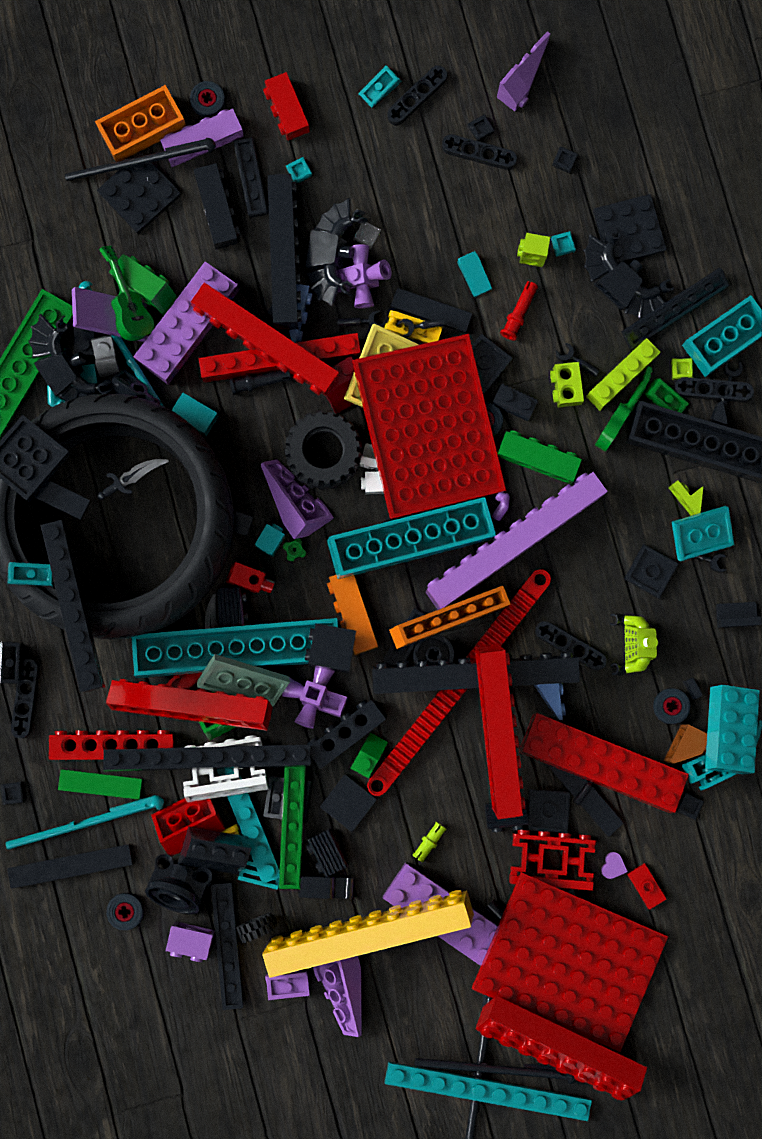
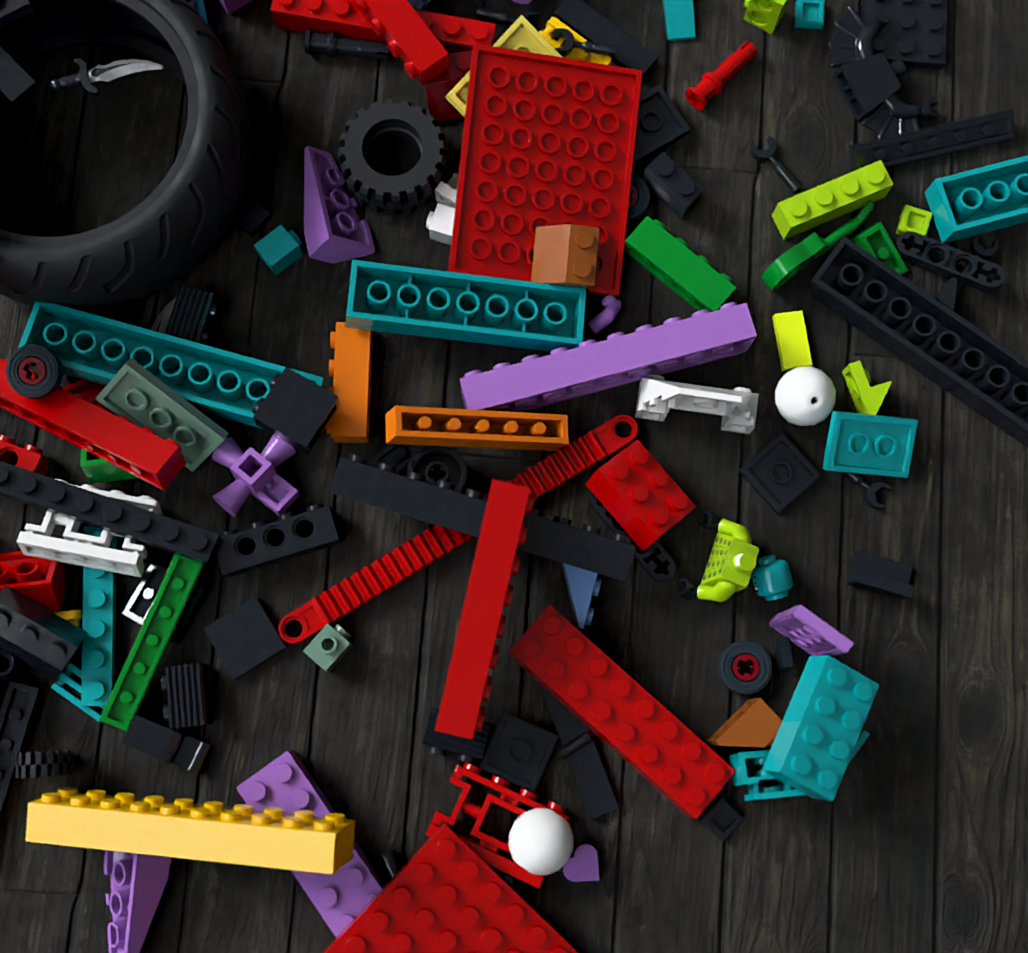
camera: 25 degrees right, 5 degrees down
teal brick [171,393,219,436] -> none
red torso [225,562,274,593] -> none
medium lavender bracket [265,969,310,1000] -> none
green plate [283,538,306,561] -> none
green slope [351,732,388,778] -> none
lime pin [413,821,447,863] -> none
lime brick [550,362,584,407] -> none
red plate [627,863,666,910] -> none
none -> black bush [5,344,64,399]
none -> sand green brick [303,623,353,672]
none -> white piece [508,808,574,875]
none -> dark orange slope [531,224,600,292]
none -> red brick [585,439,696,552]
none -> white wedge [635,375,759,434]
none -> teal head [751,555,793,601]
none -> medium lavender tile [769,604,854,656]
none -> neon yellow tile [772,310,813,372]
none -> white piece [775,366,836,426]

